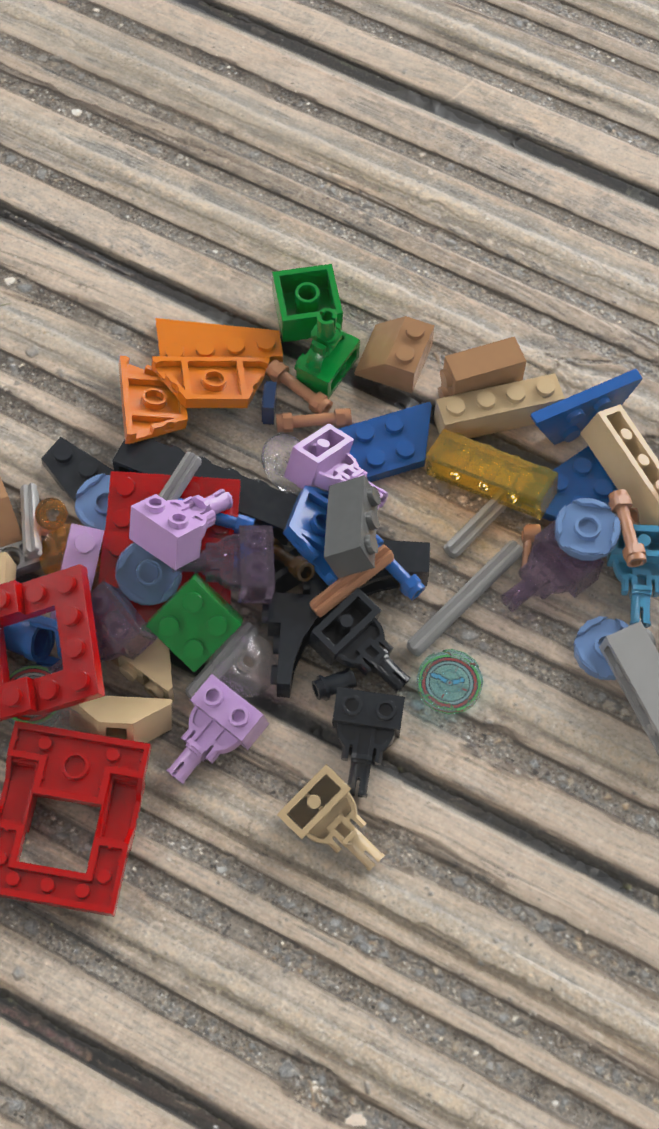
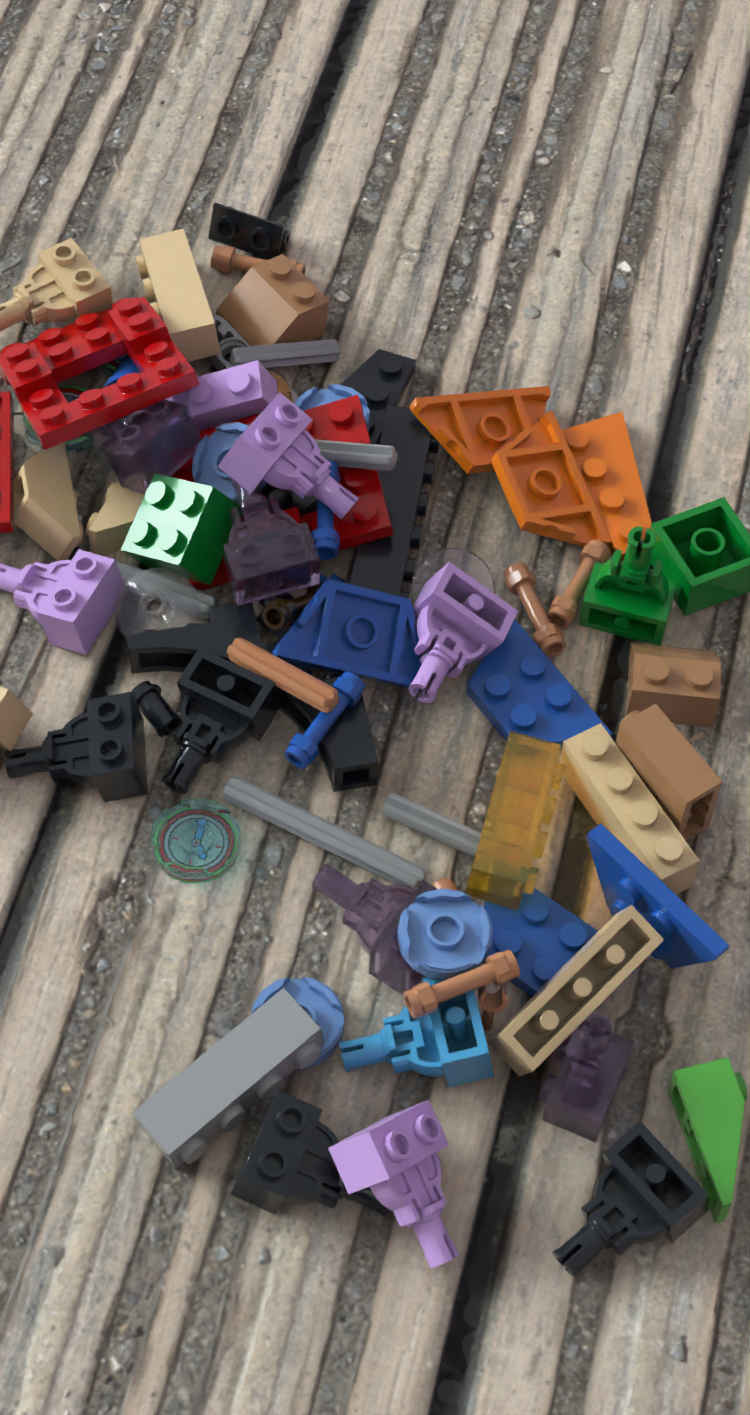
camera: 75 degrees right, 5 degrees down
clear orange cone [35,498,68,530] -> none
dark blue tile [261,381,277,425] -> none
dark grey brick [324,475,381,578] -> none

